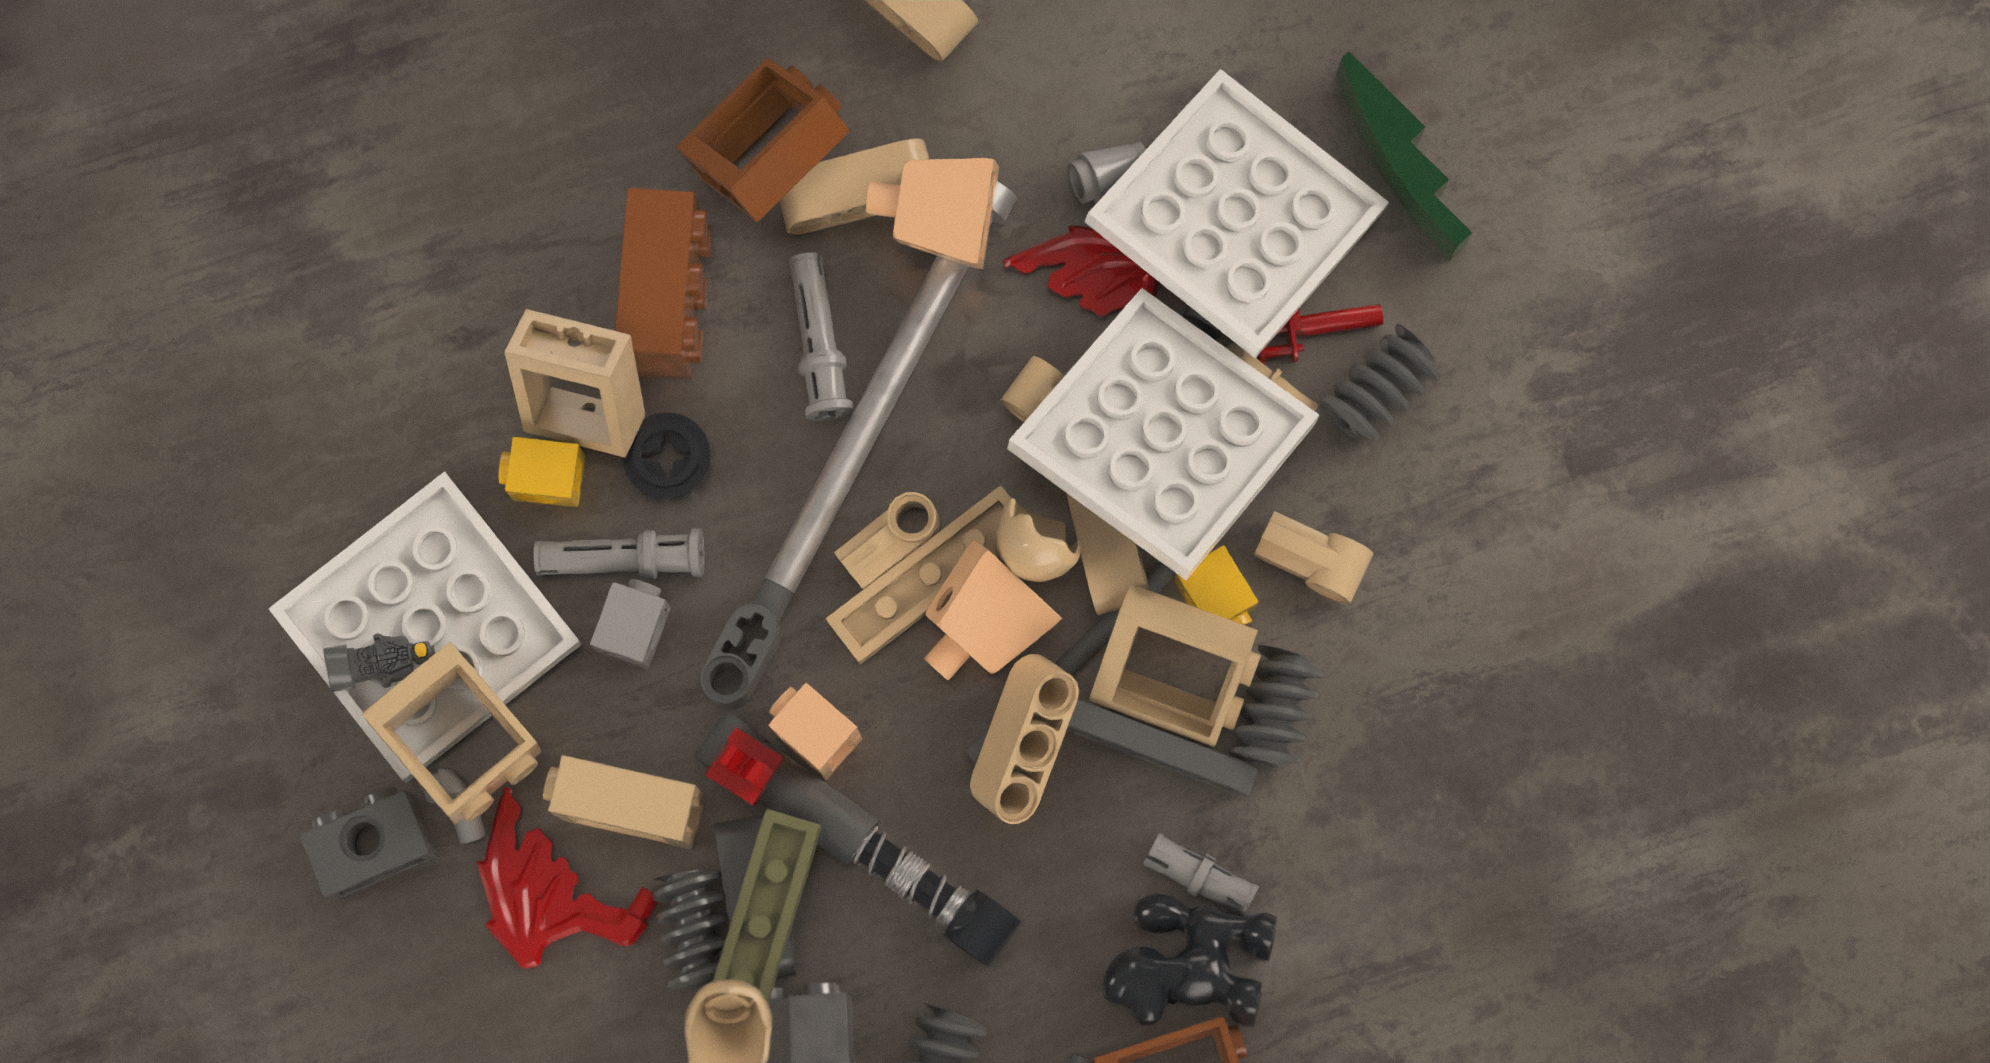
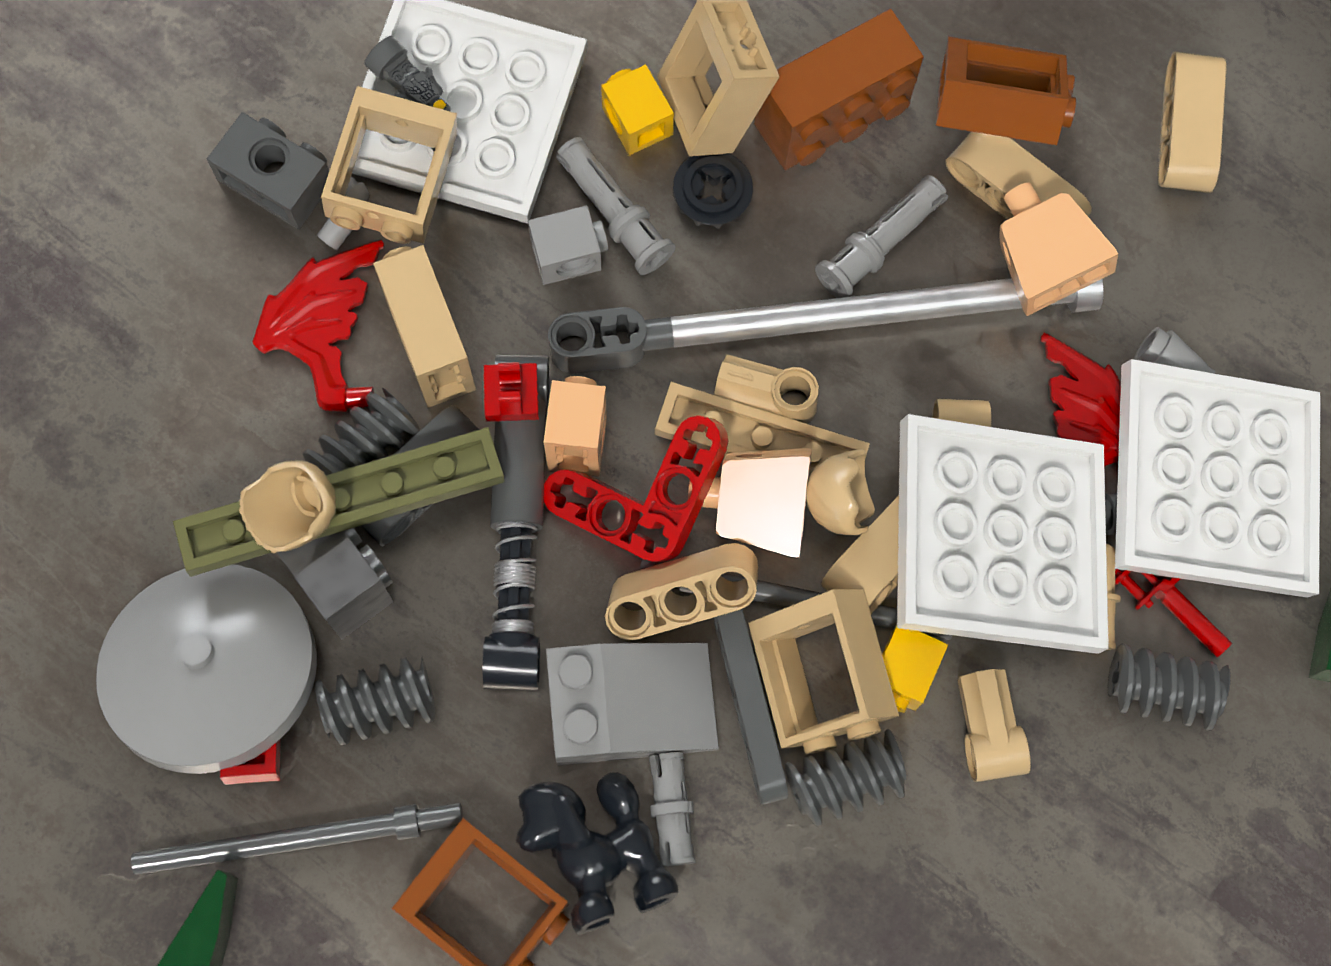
camera: 50 degrees right, 5 degrees down
none -> red beam [544,415,729,562]
none -> light grey slope [546,643,719,766]

